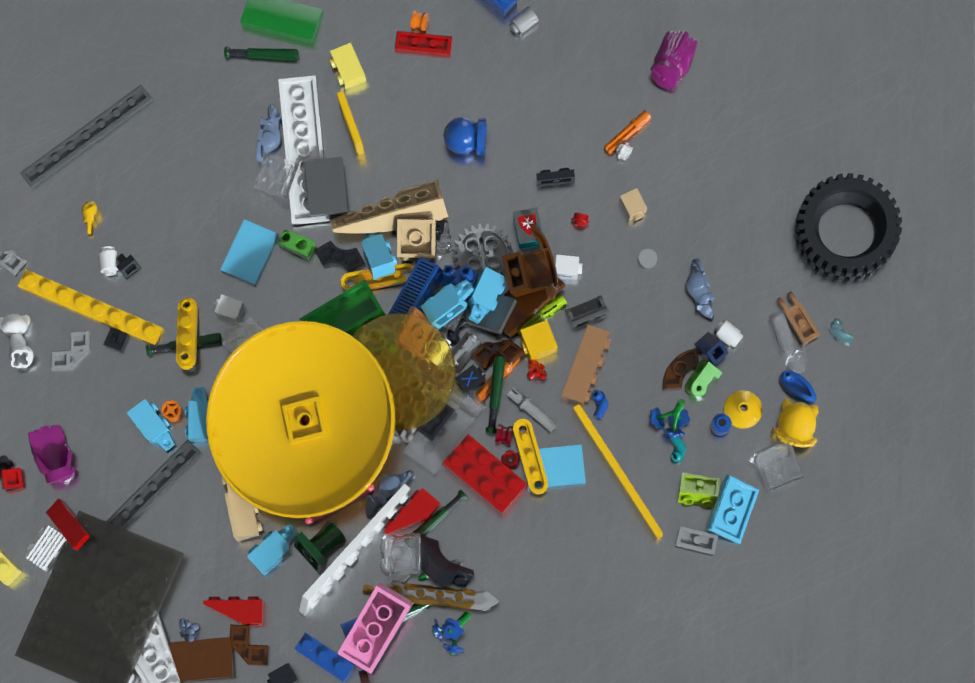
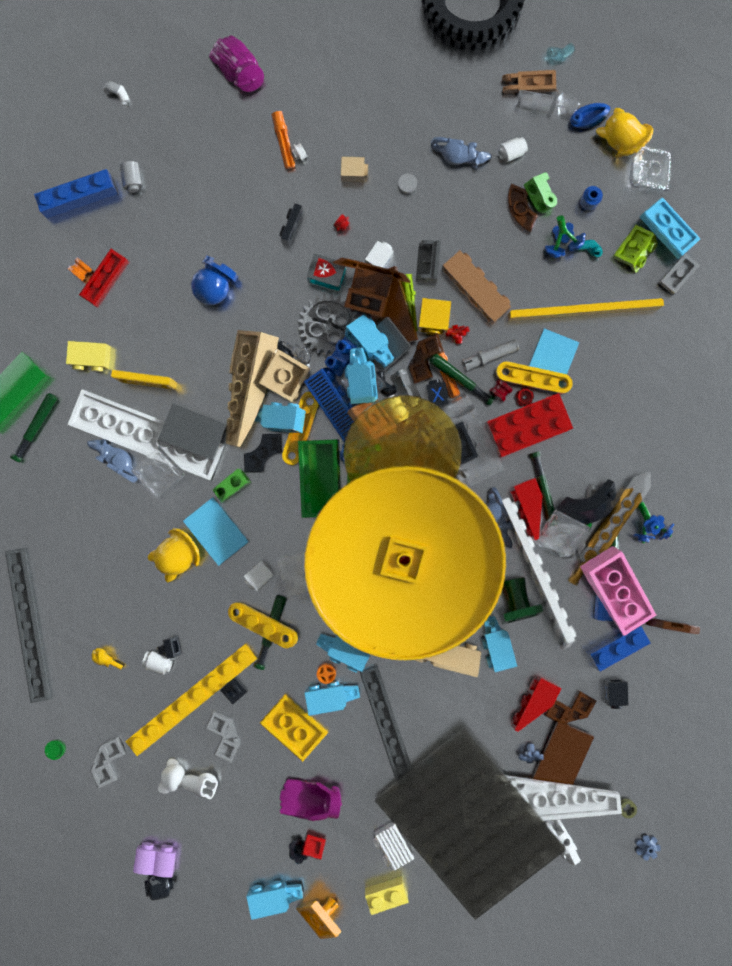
camera: 65 degrees left, 10 degrees up
red tile [46,498,90,551] -> none
blue arm [592,390,609,419] -> none
dark blue brick [694,332,729,365] -> none
yellow dish [724,390,762,429] -> none
none -> yellow hair [147,528,200,583]
none -> yellow tile [260,693,328,762]

